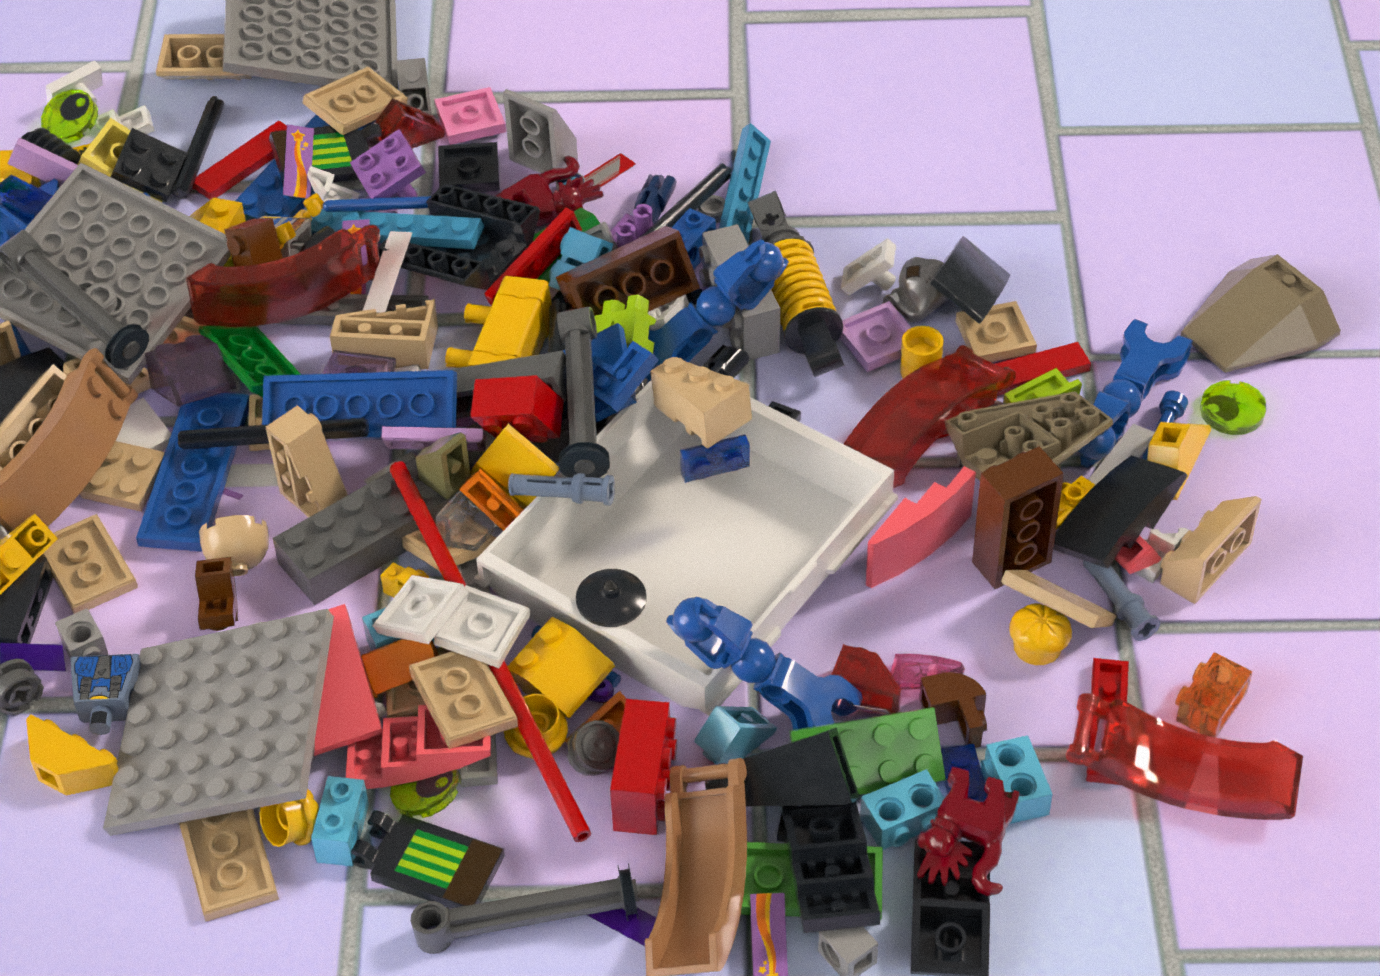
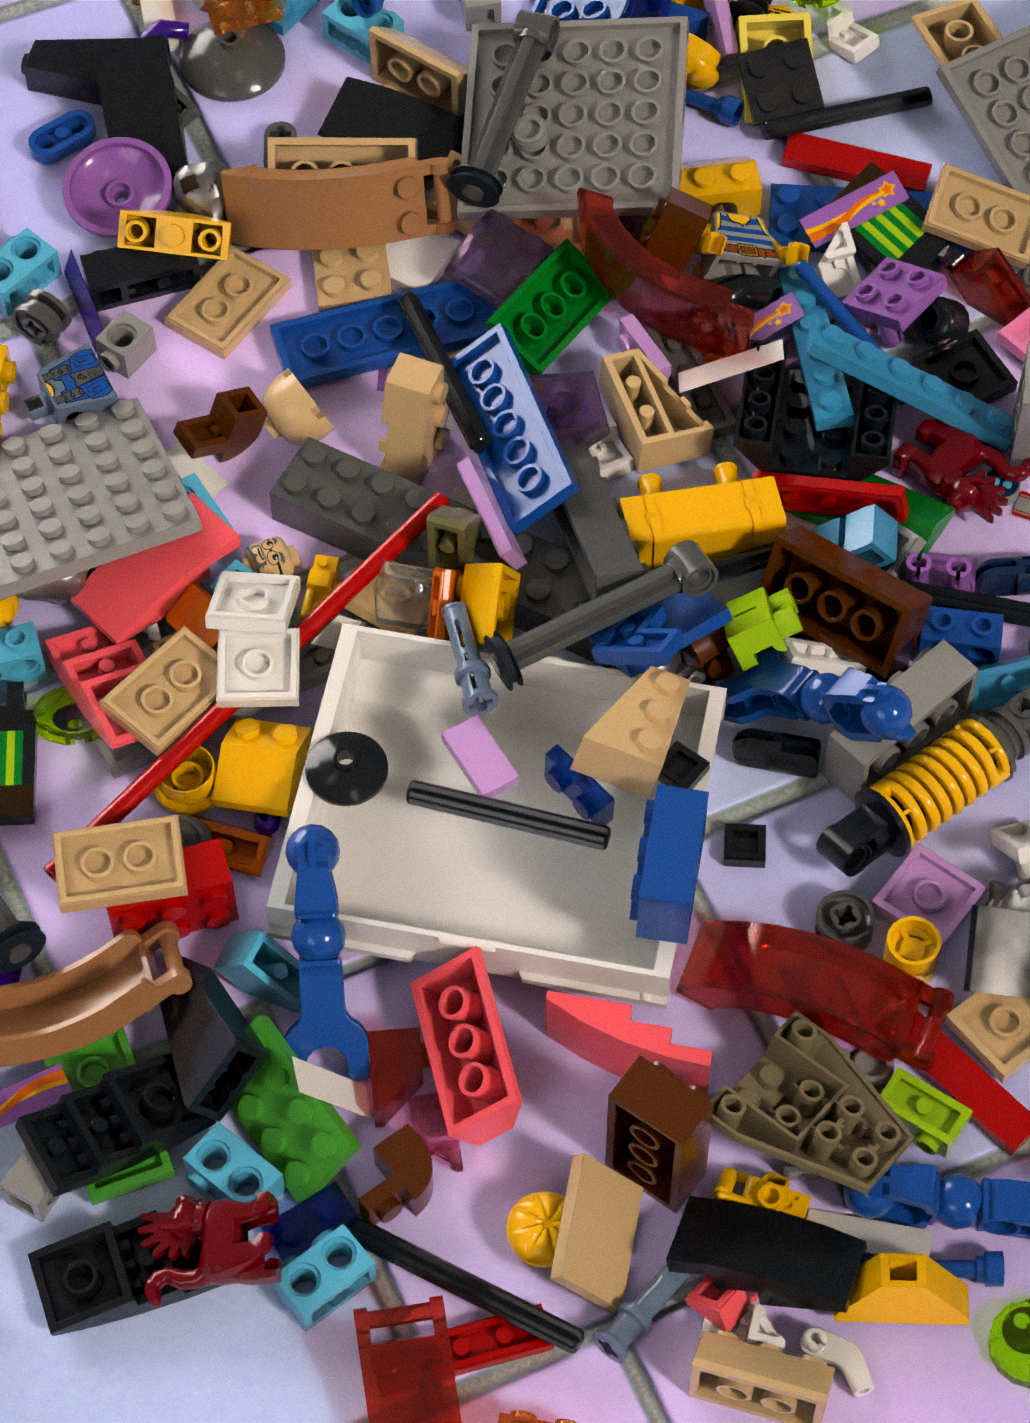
camera: 65 degrees right, 10 degrees up
red brick [471,375,564,443] -> none
none -> tan tile [52,815,188,914]
none -> tan head [240,536,301,576]
none -> black axle [350,1219,585,1354]
none -> black axle [406,780,611,850]
none -> coral slope [410,946,522,1146]
none -> lavender tile [441,715,519,798]
none -> lavender plate [616,313,672,386]
none -> blue brick [629,784,709,945]
none -> white arm [800,1327,875,1397]
none -> dark azure plate [806,318,1014,452]
none -> dark grey wheel [815,890,875,957]
none -> black head [913,296,970,346]

